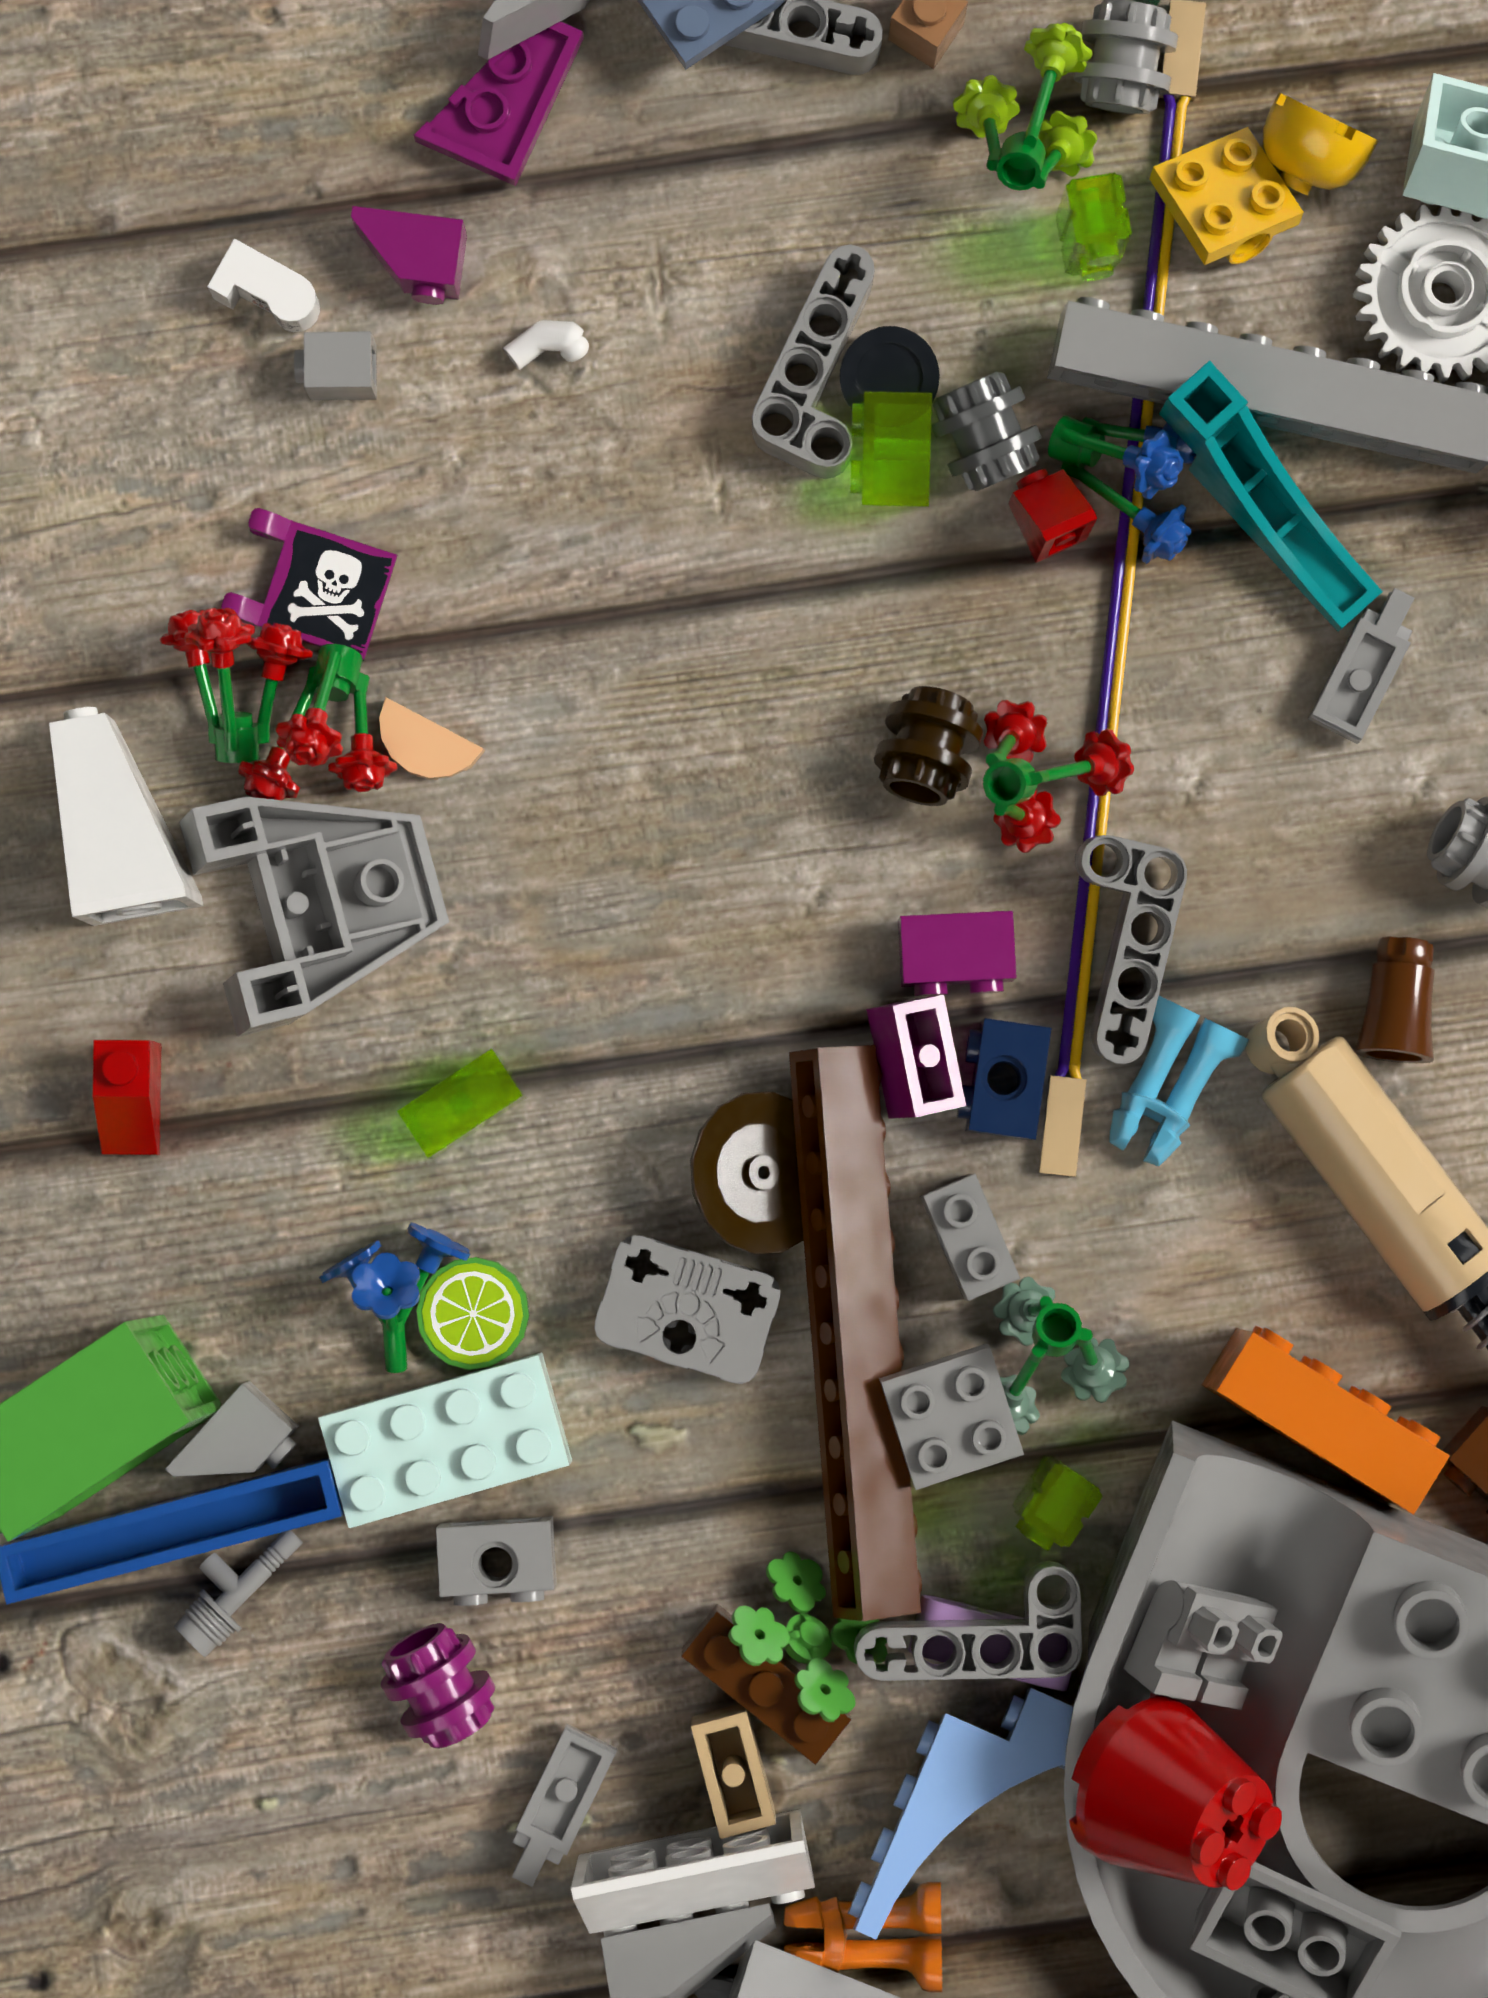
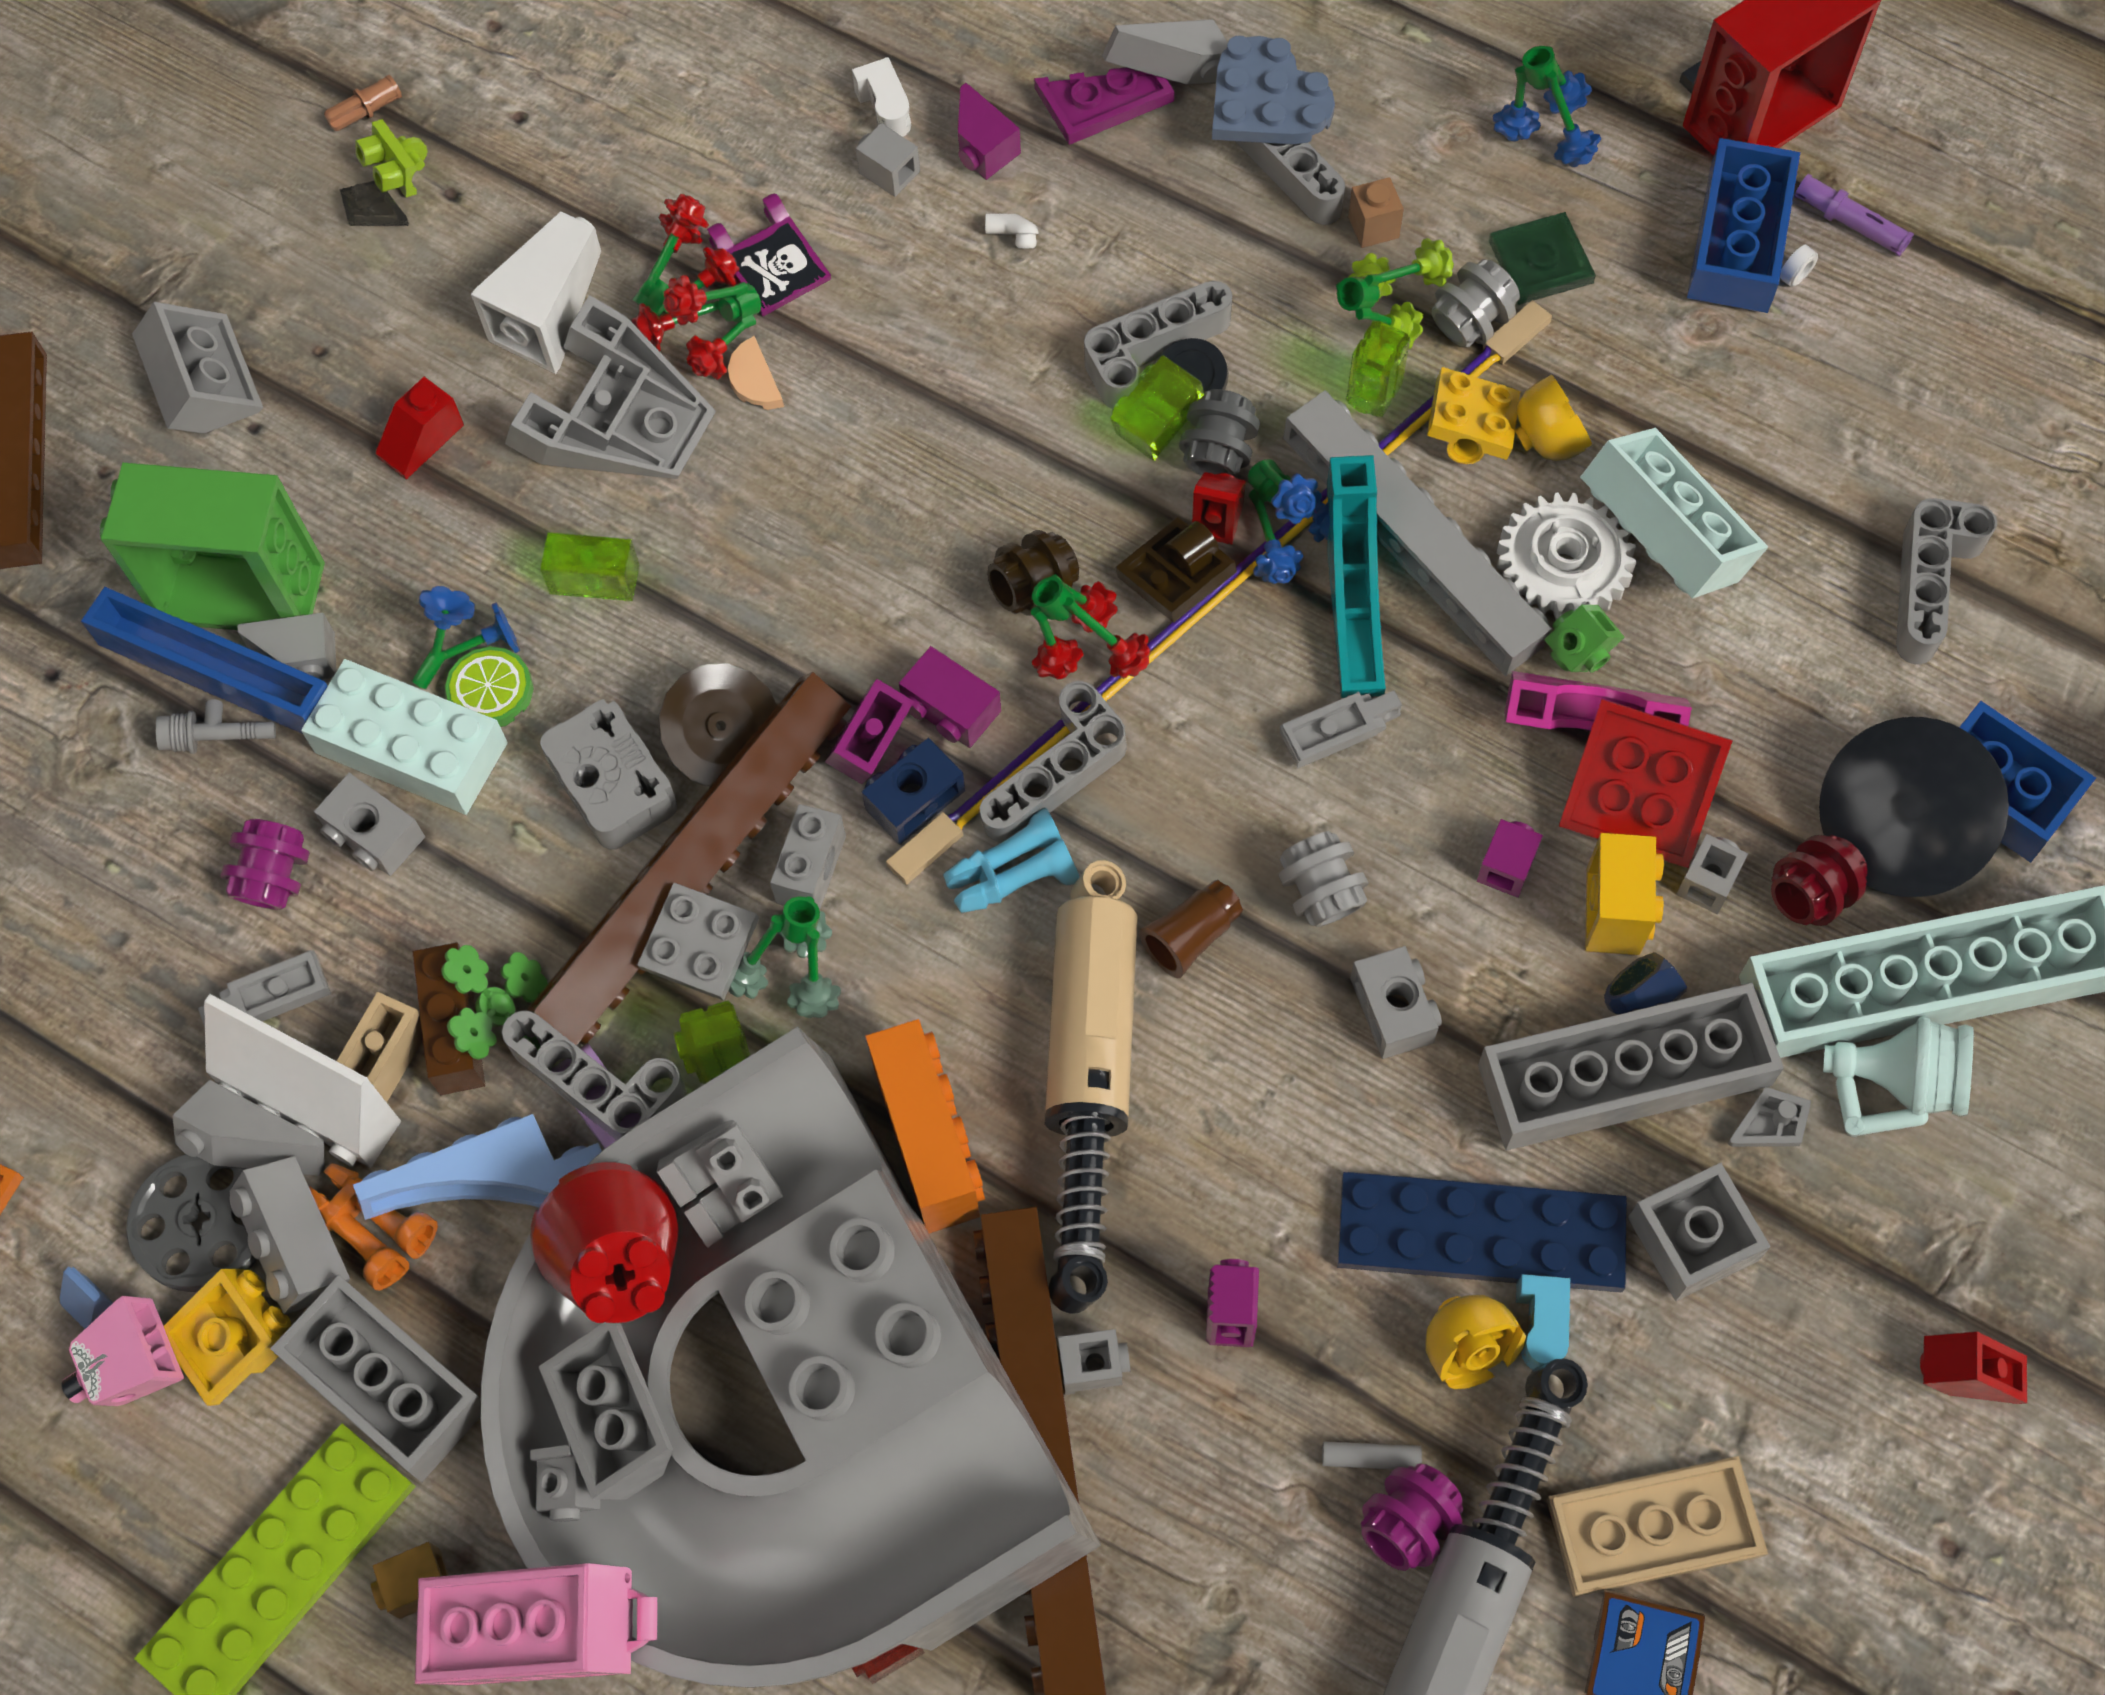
camera: 45 degrees right, 20 degrees down
none -> dark brown plate [1115,517,1237,623]

